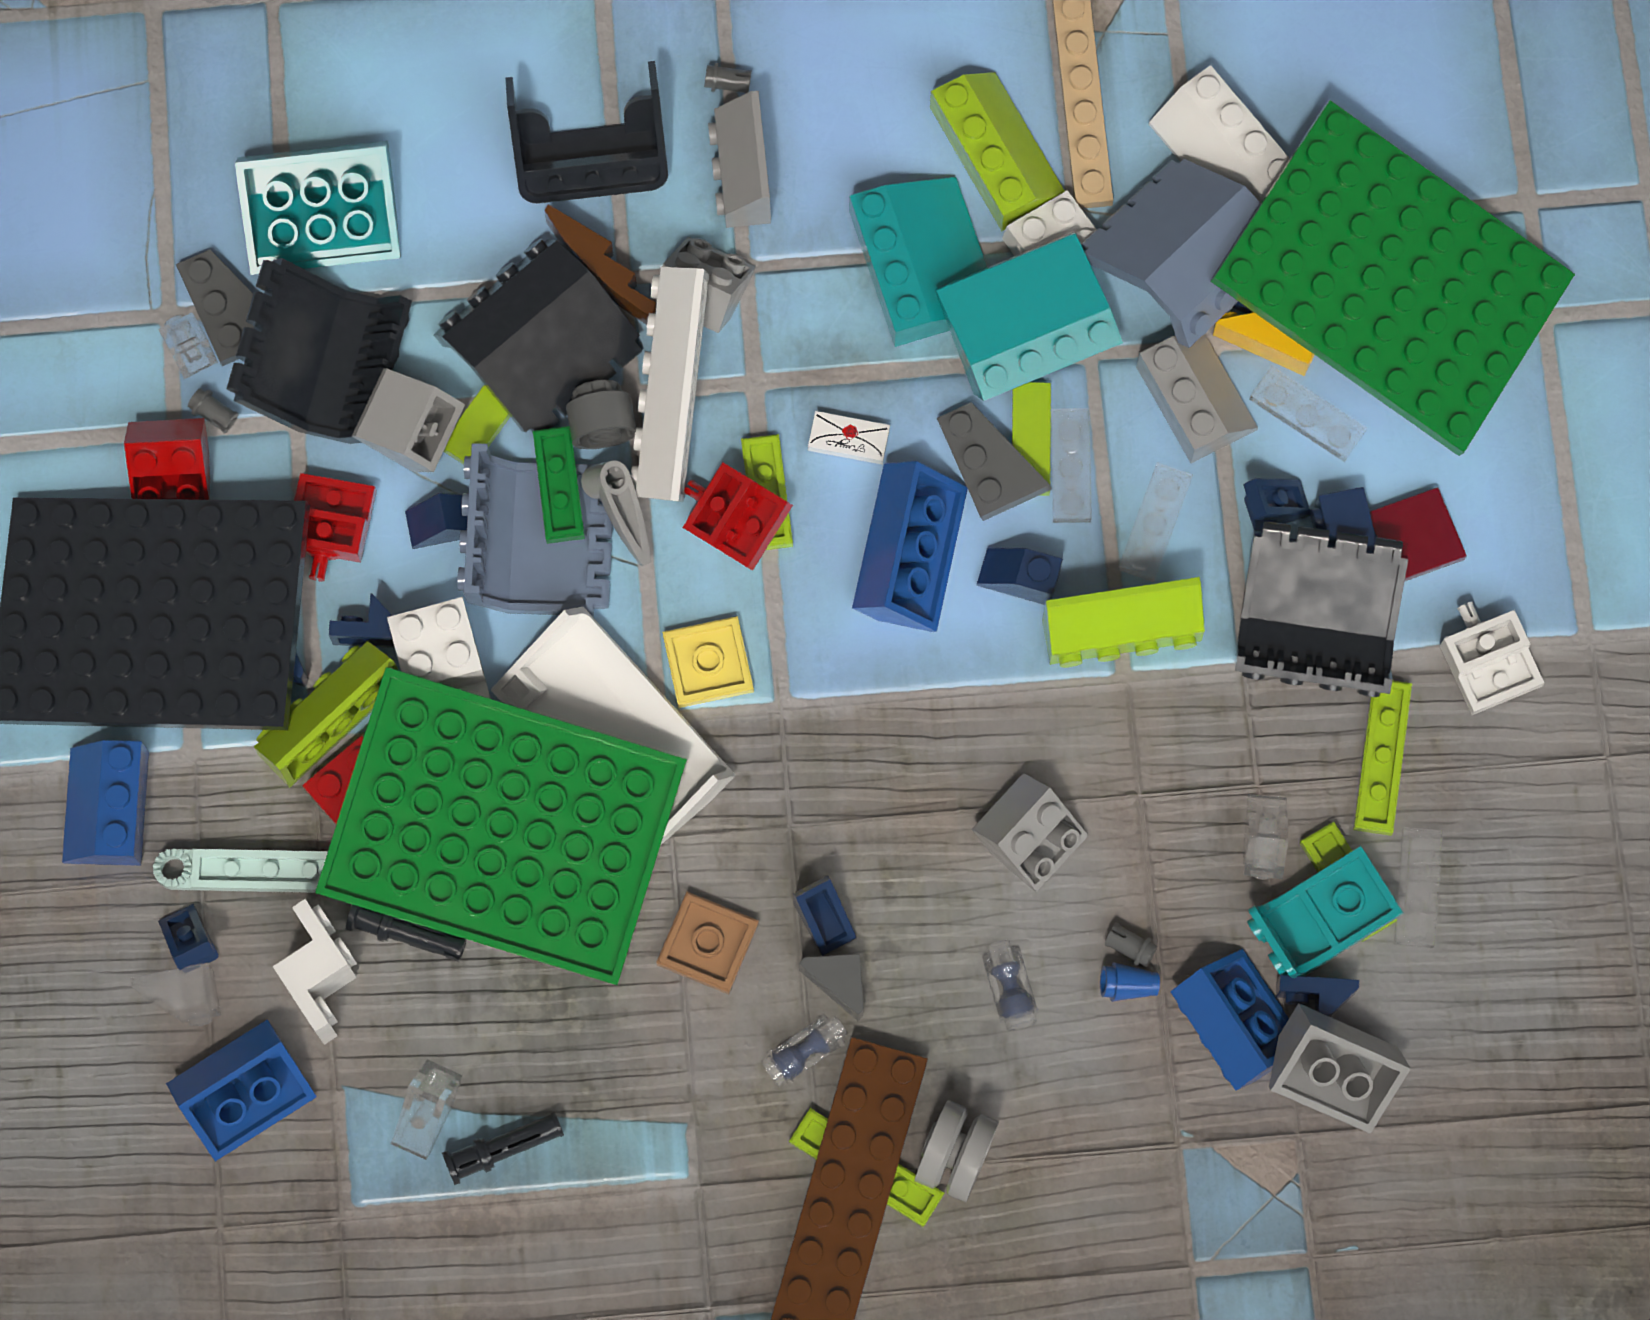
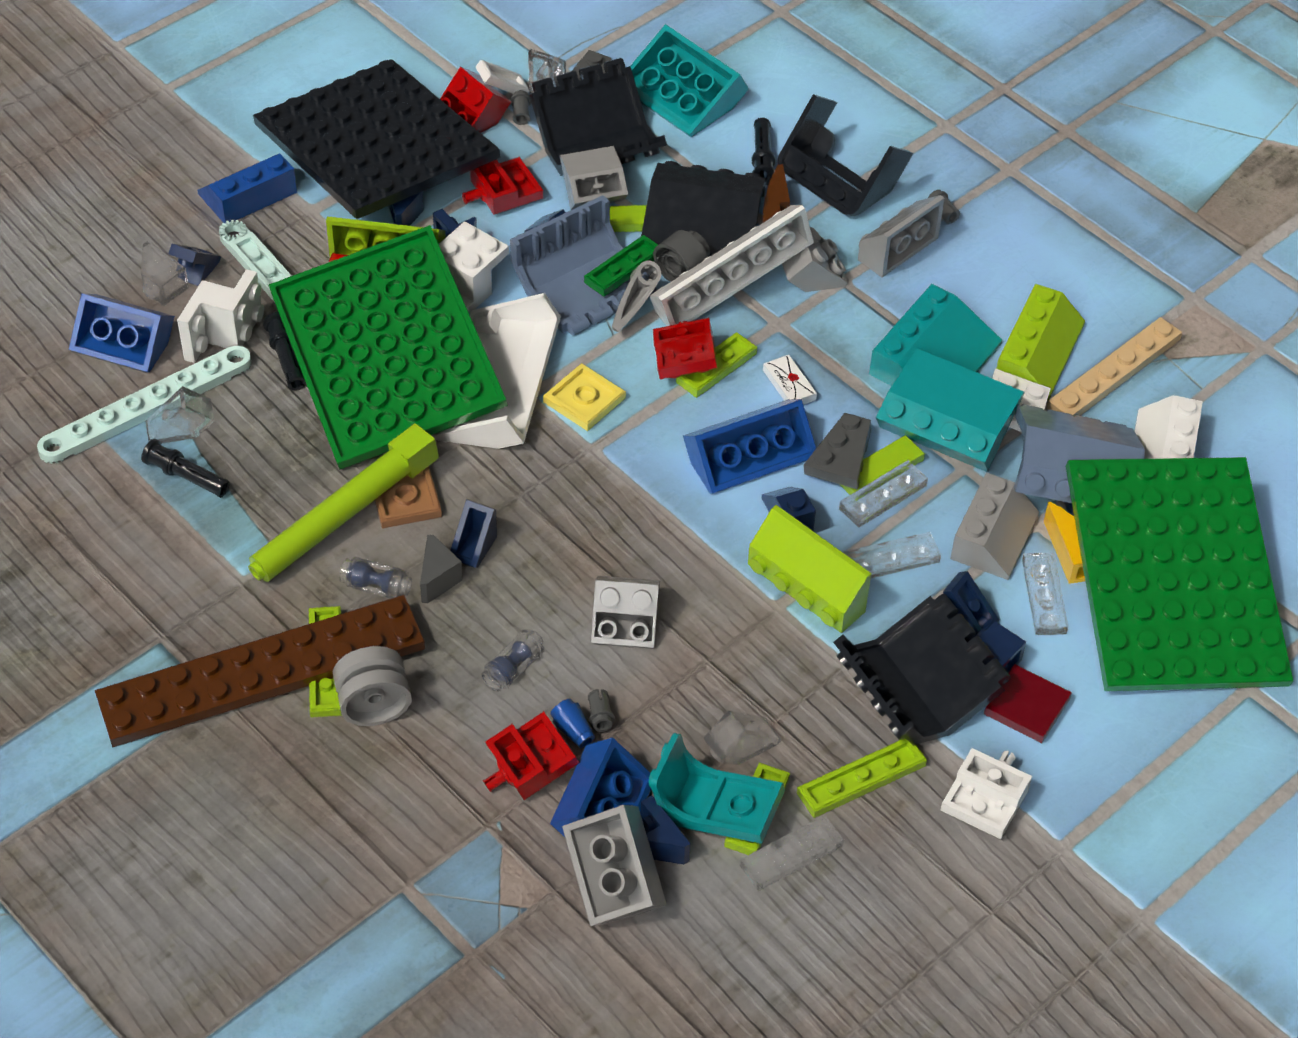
camera: 50 degrees right, 25 degrees down
none -> light aqua plate [37,346,251,464]
none -> lime brick [248,423,439,582]
none -> white tile [476,60,529,94]
none -> red plate [483,711,579,800]
none -> black pin [751,118,775,186]

